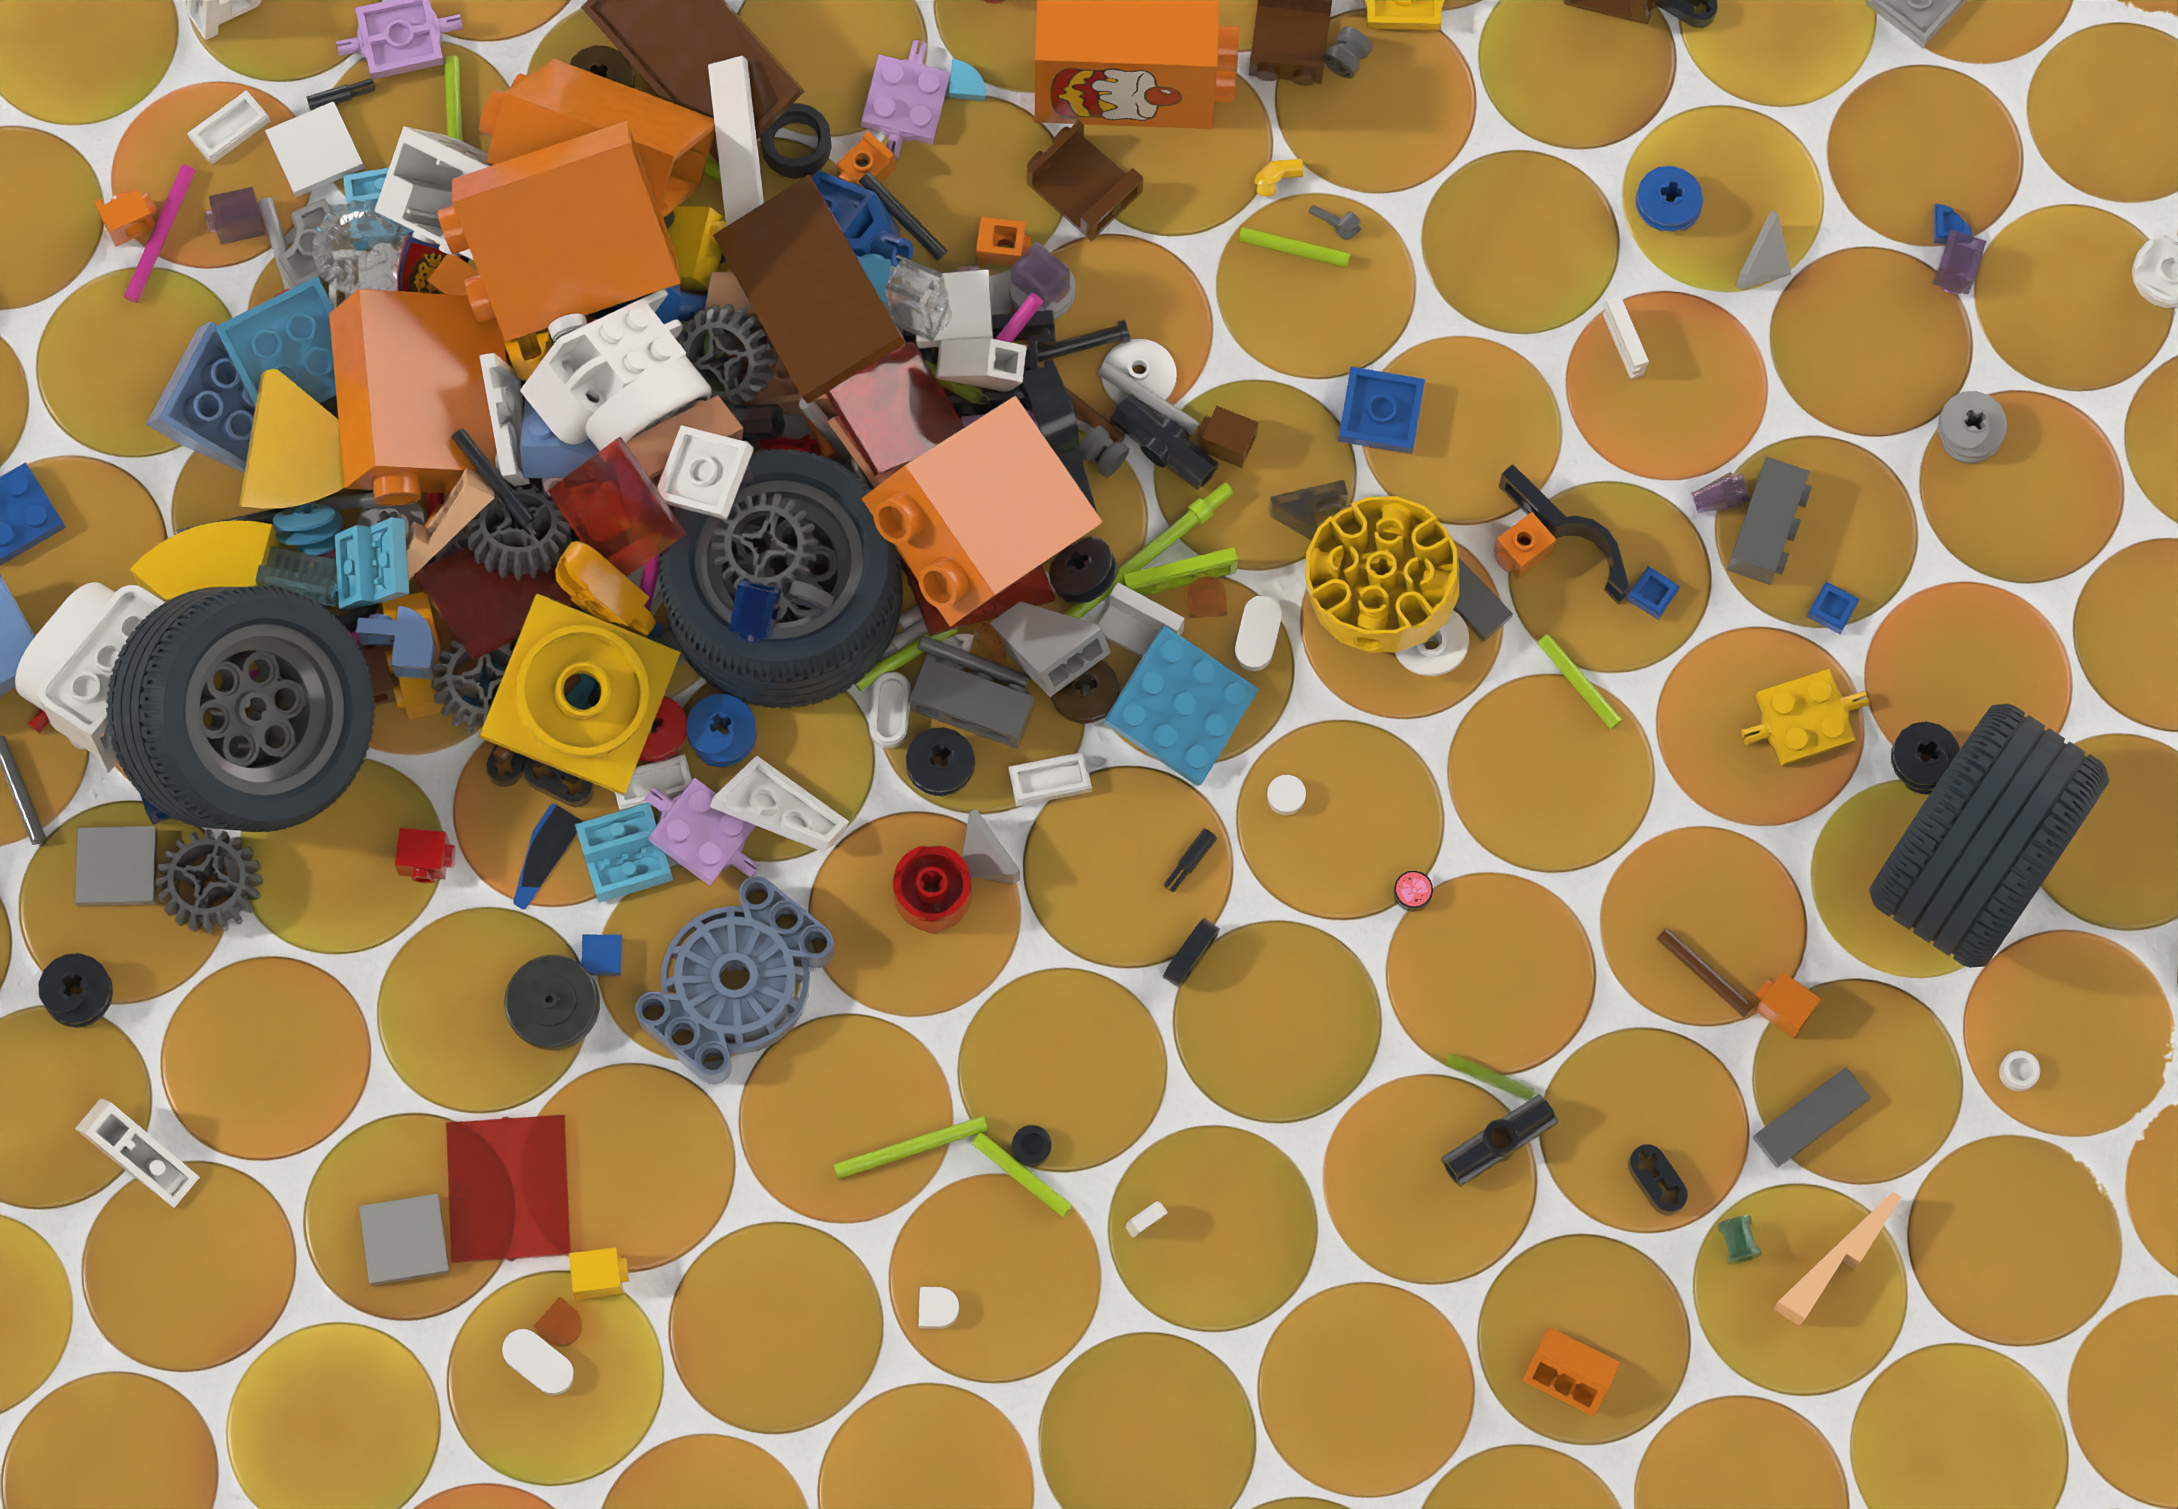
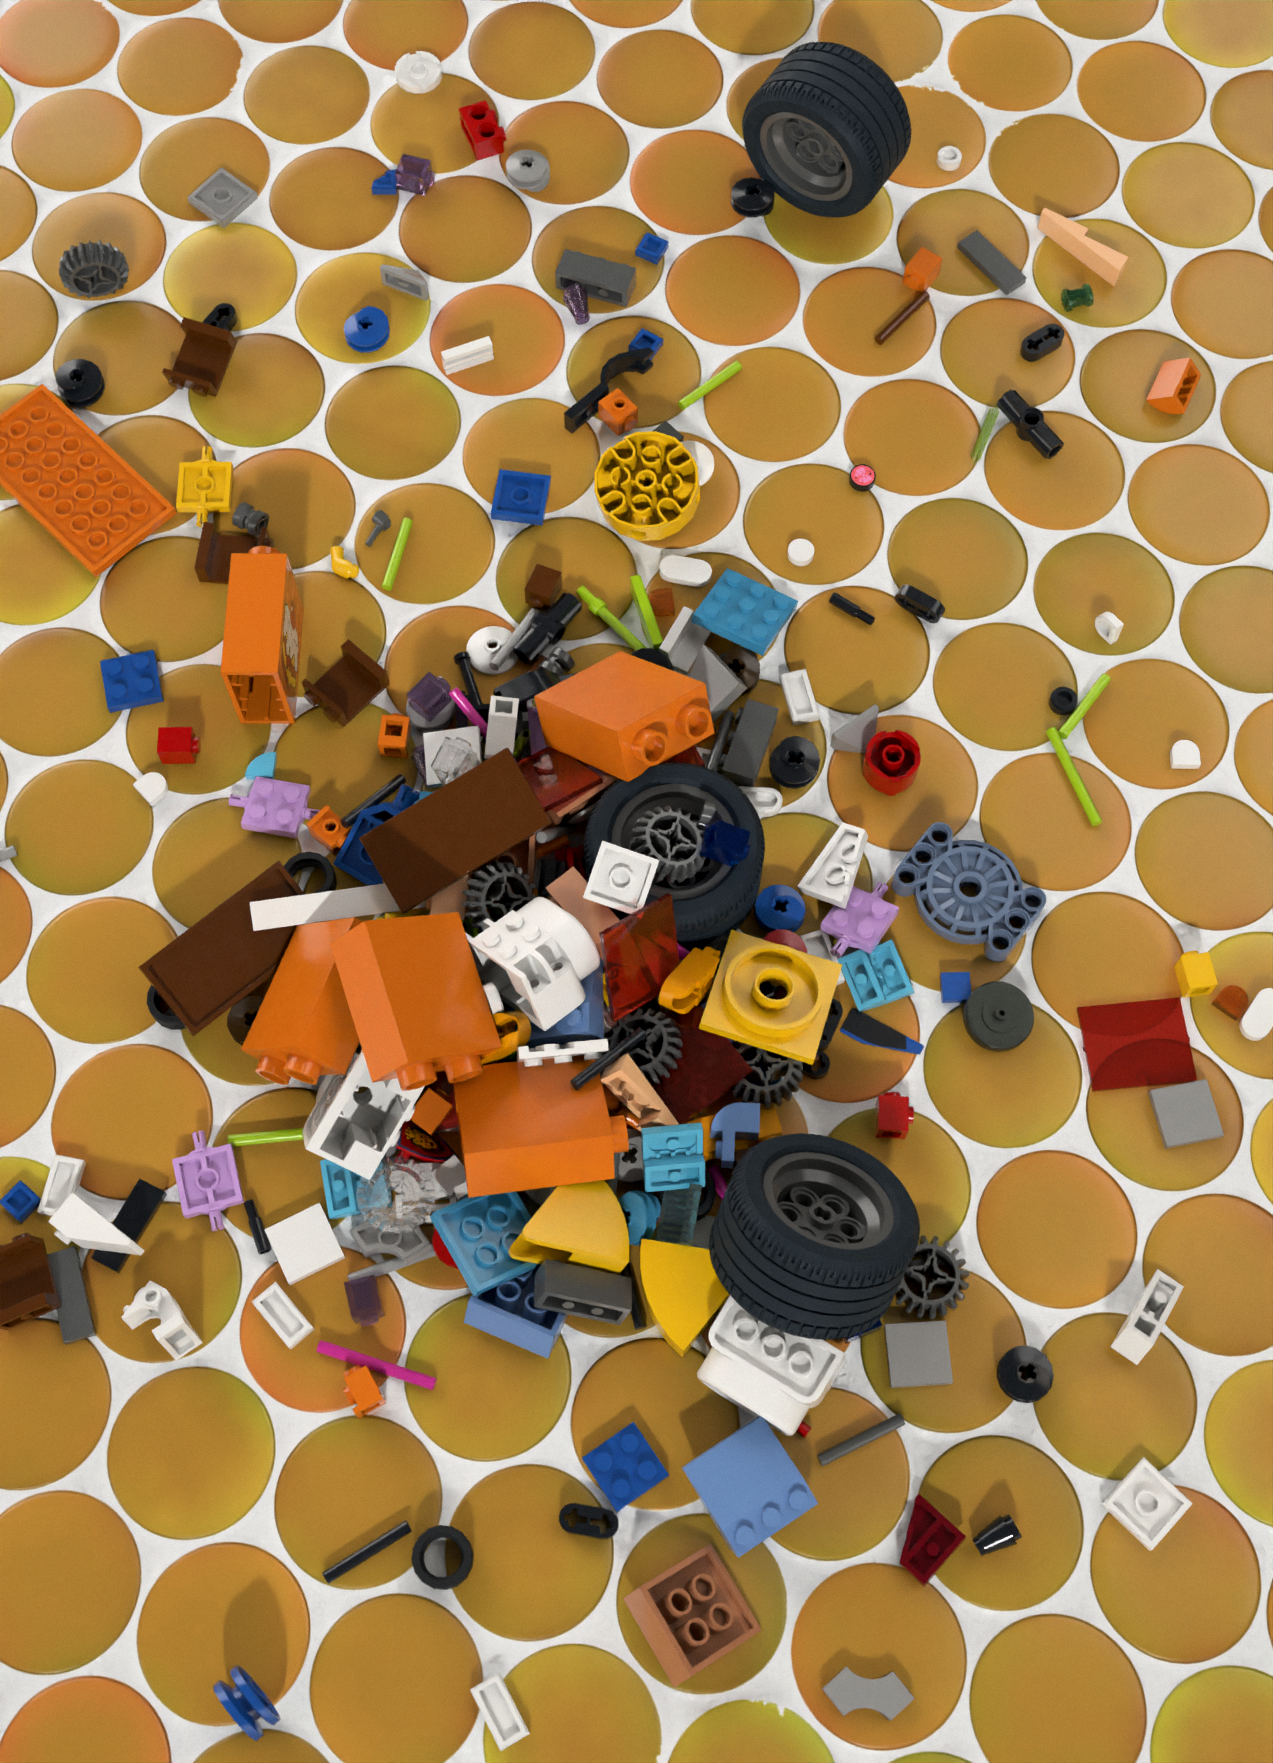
camera: 90 degrees left, 5 degrees down
clear smoke slope [1269,480,1348,541] -> none
yellow plate [1741,669,1869,766] -> none
none -> red brick [458,100,506,161]
none -> dark grey brick [534,1259,632,1325]

